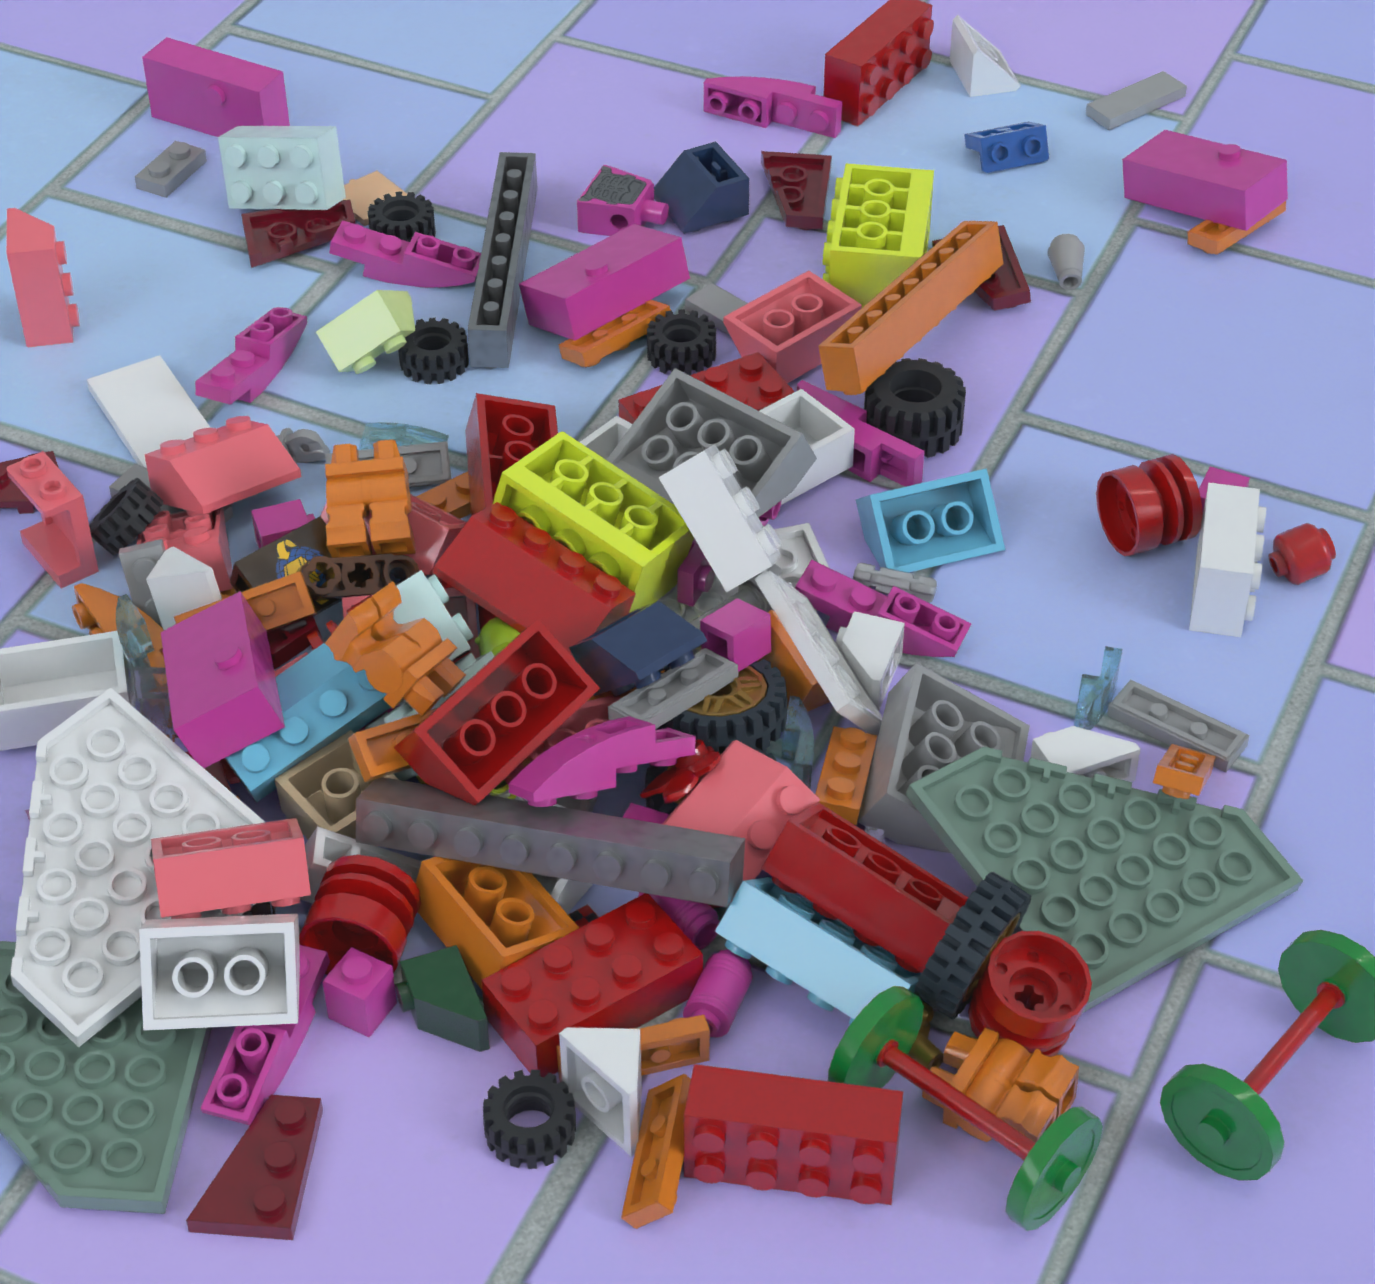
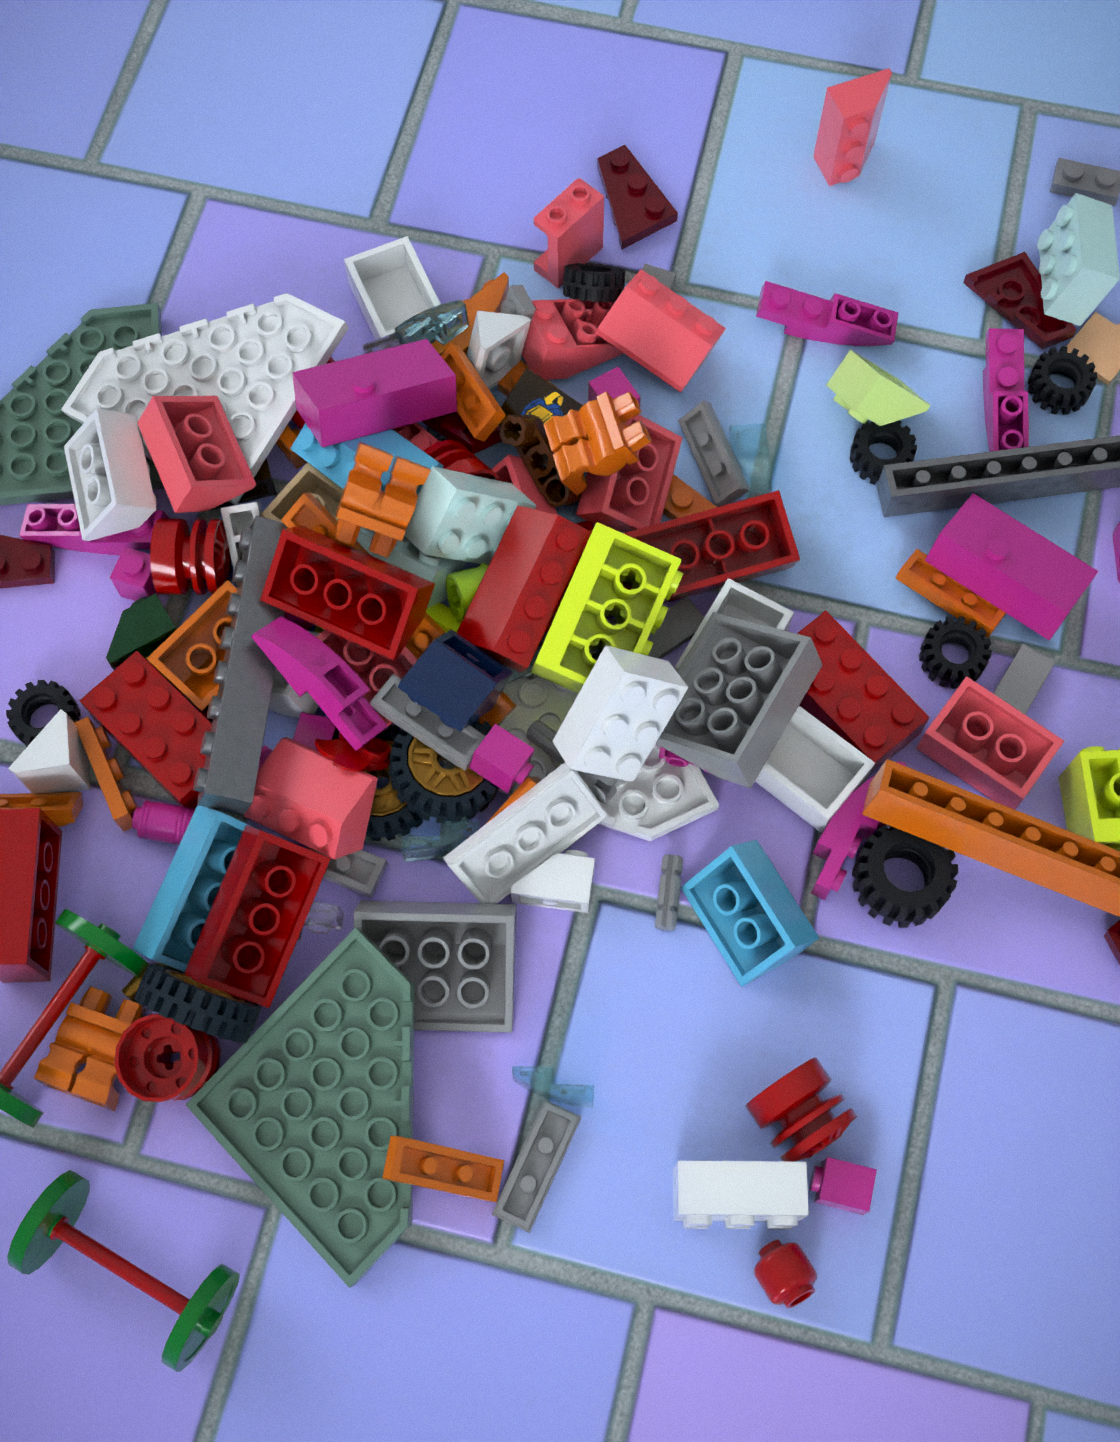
camera: 80 degrees right, 25 degrees up
white tile [87,355,211,468] -> none
light grey piece [277,428,330,464] -> none
dark pink slope [795,560,971,657] -> none
orange plate [815,726,877,825] -> none
white slope [1030,726,1140,782] -> none

